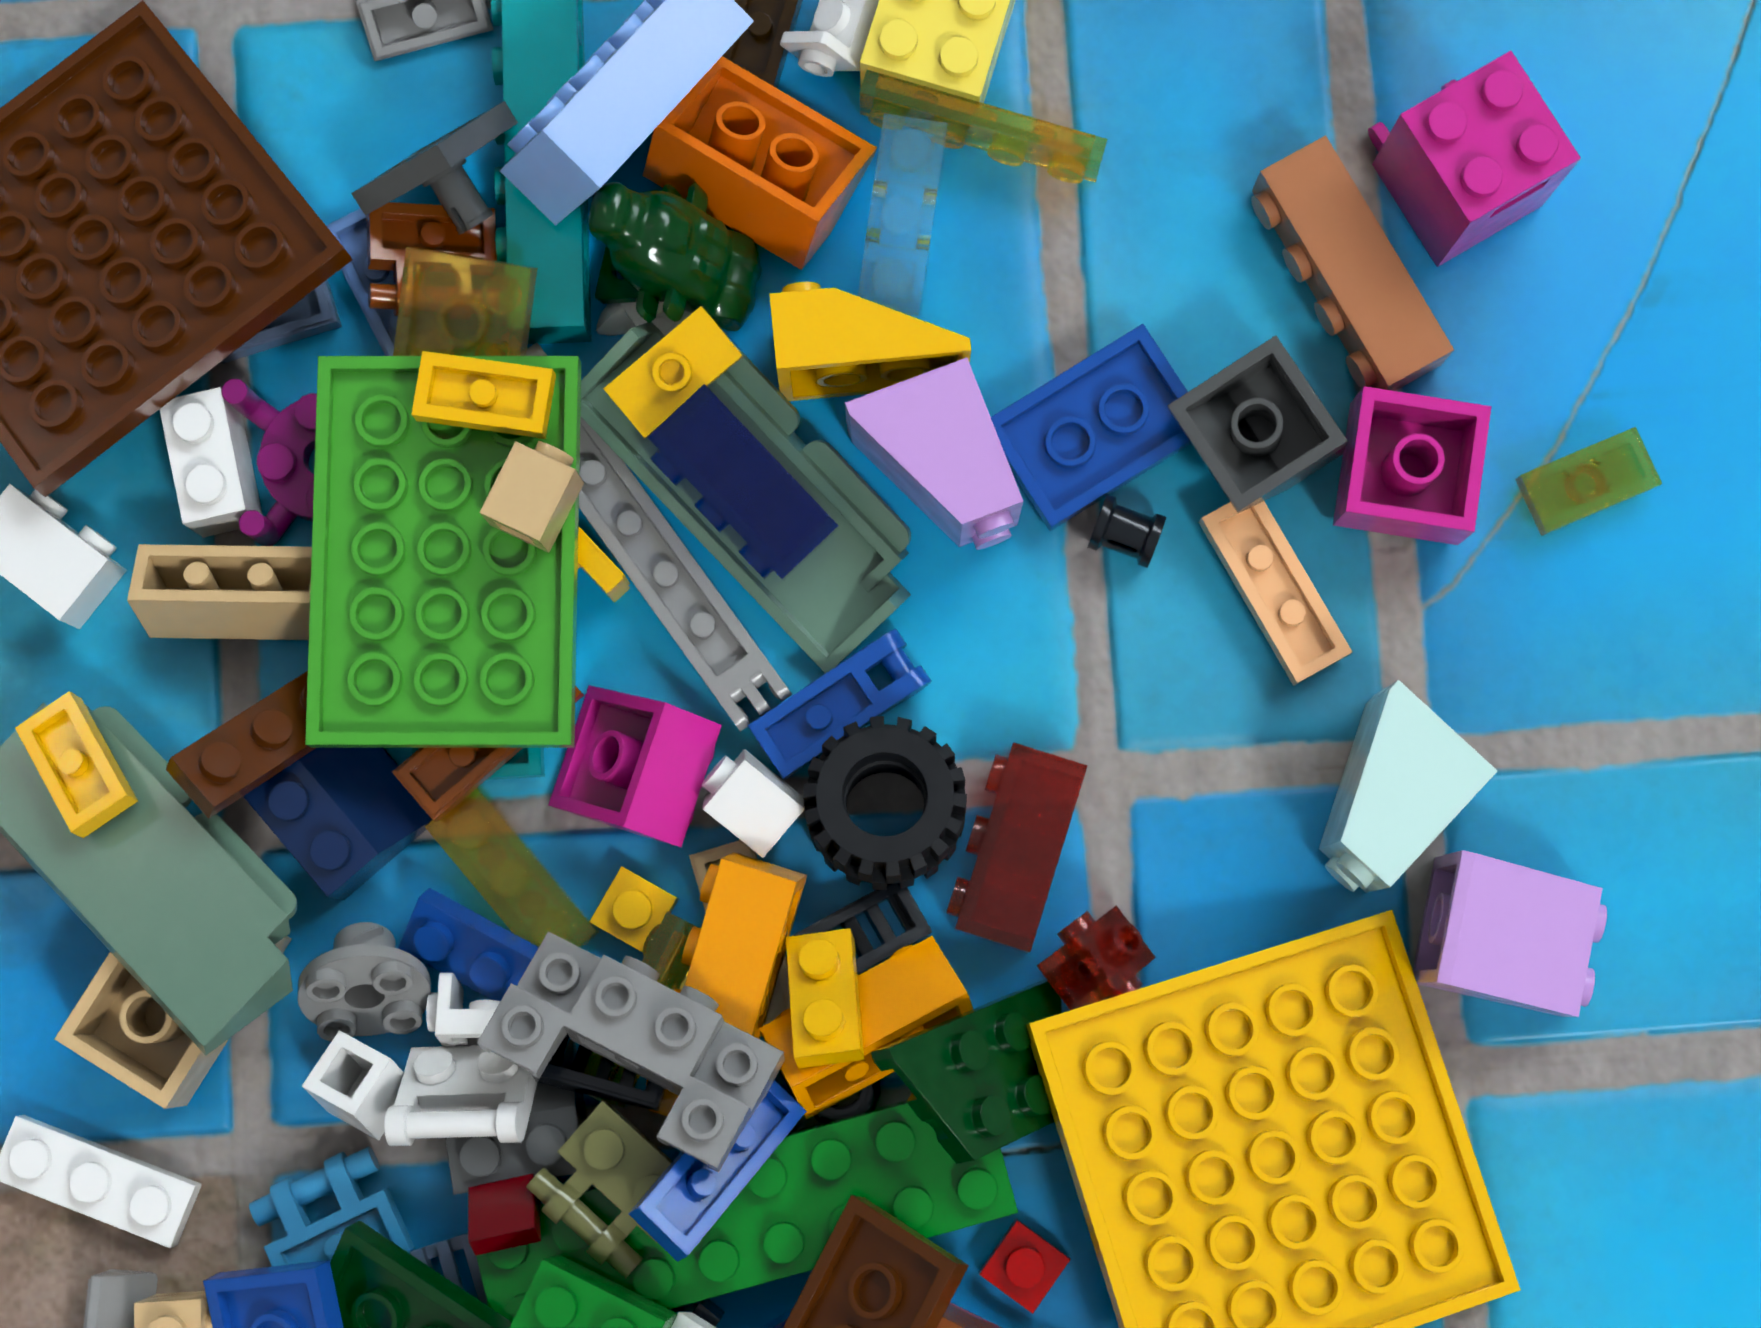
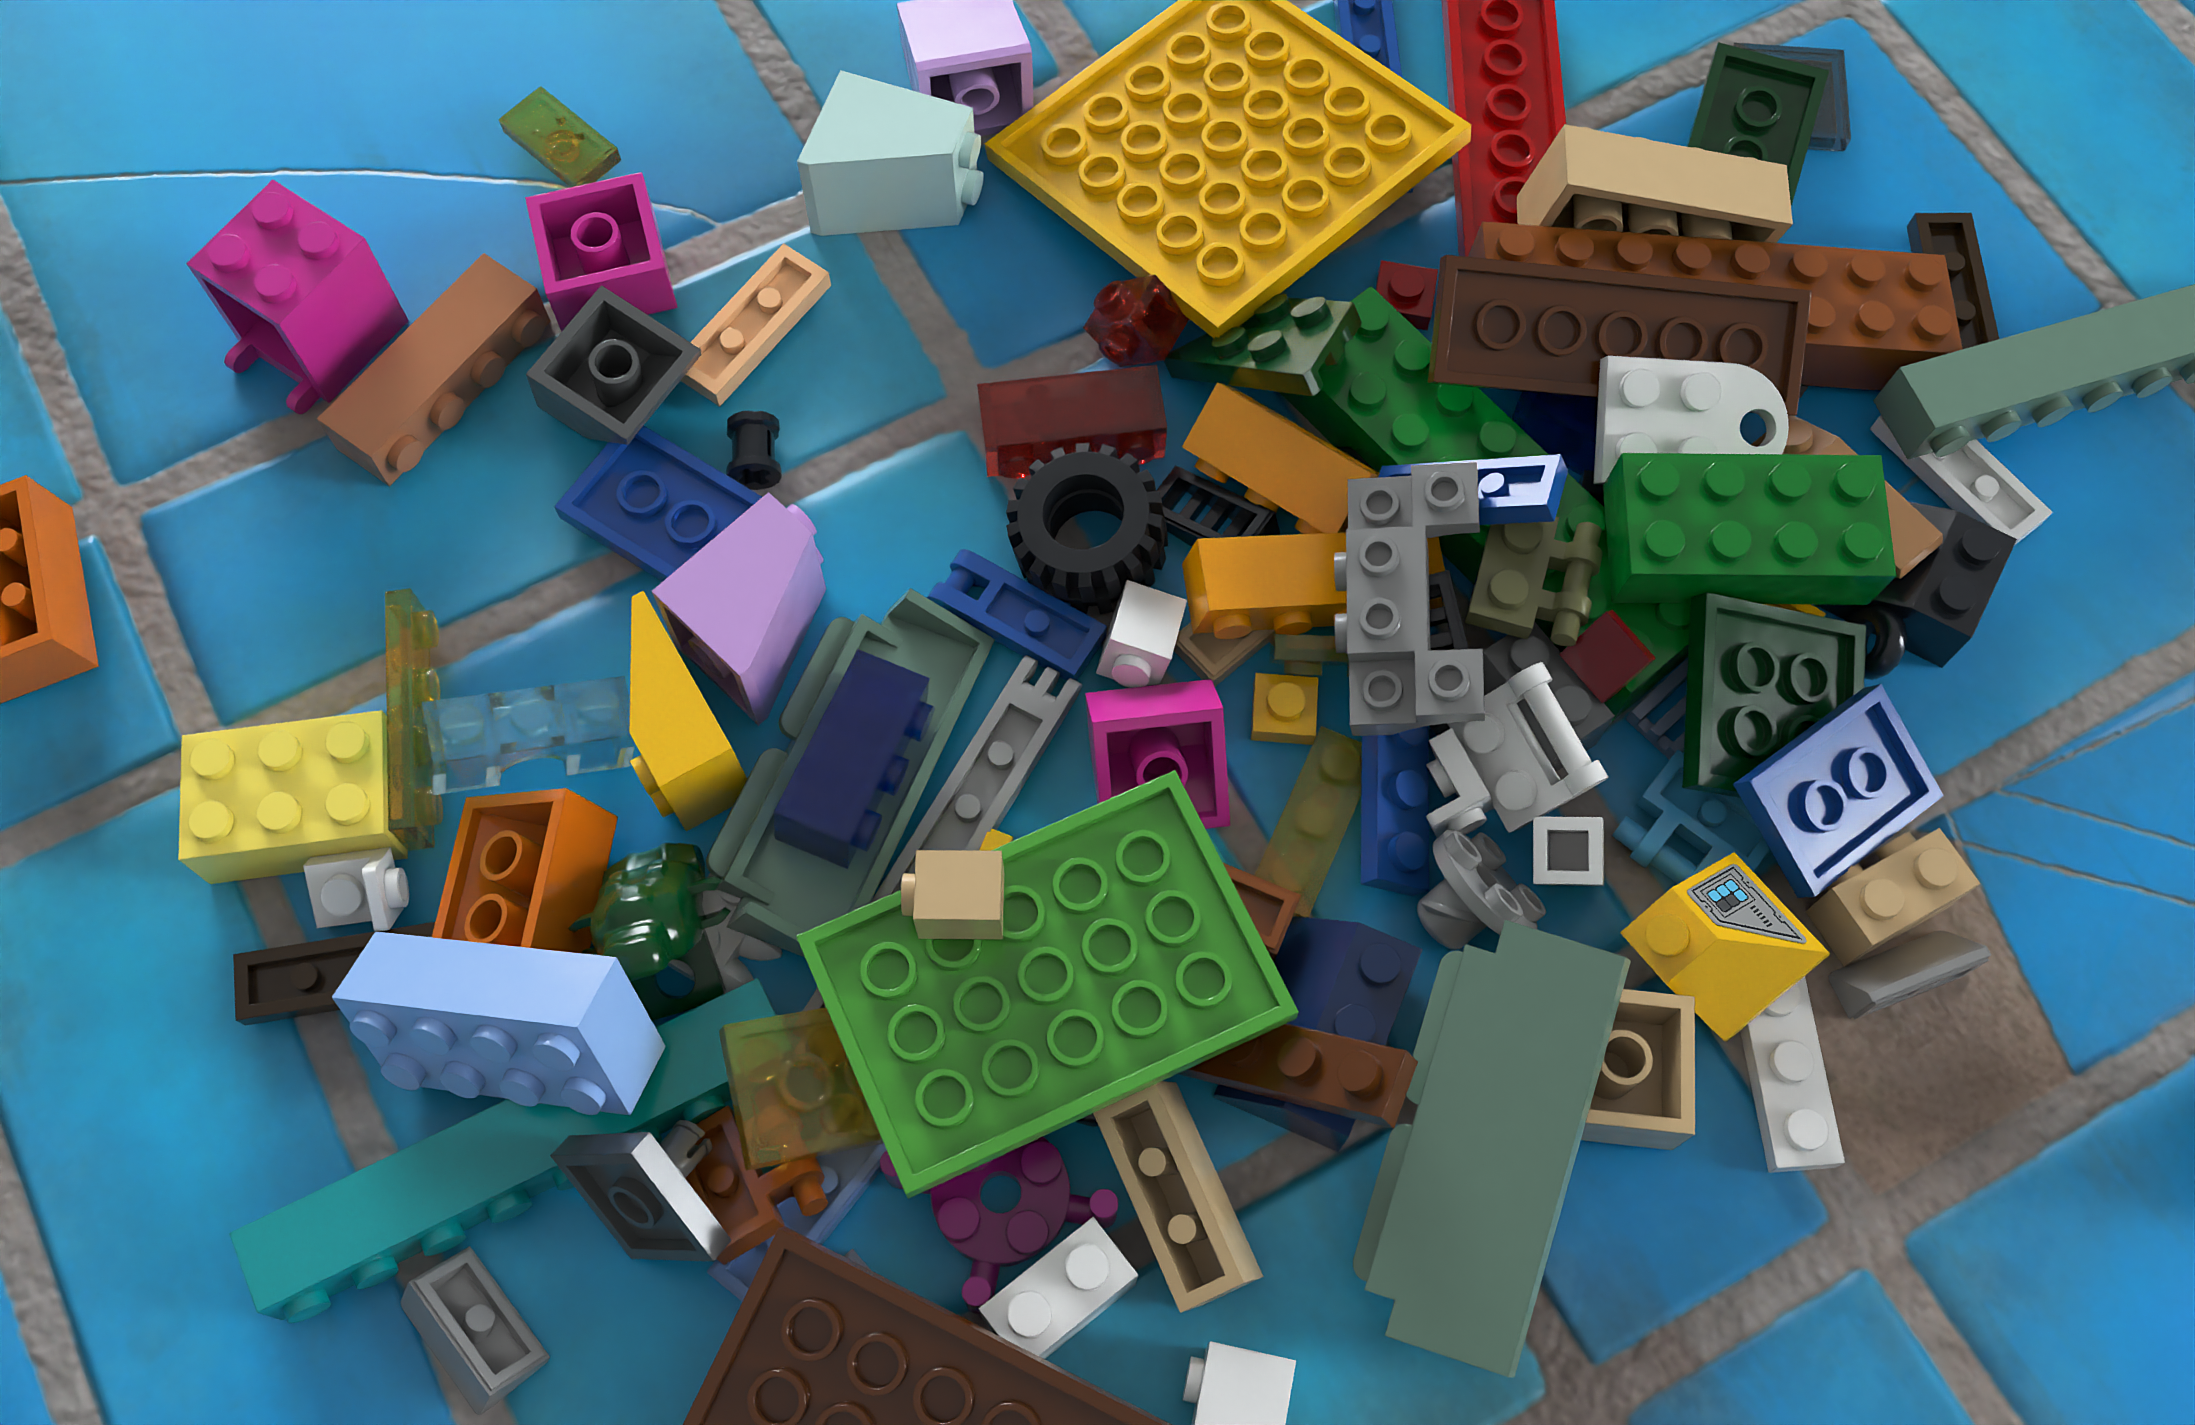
camera: 120 degrees left, 15 degrees down
yellow plate [15,691,138,838] -> none
yellow plate [411,351,556,439] -> none
yellow plate [603,306,744,438] -> none
yellow plate [786,928,864,1069] -> none
none -> yellow slope [1620,852,1830,1042]

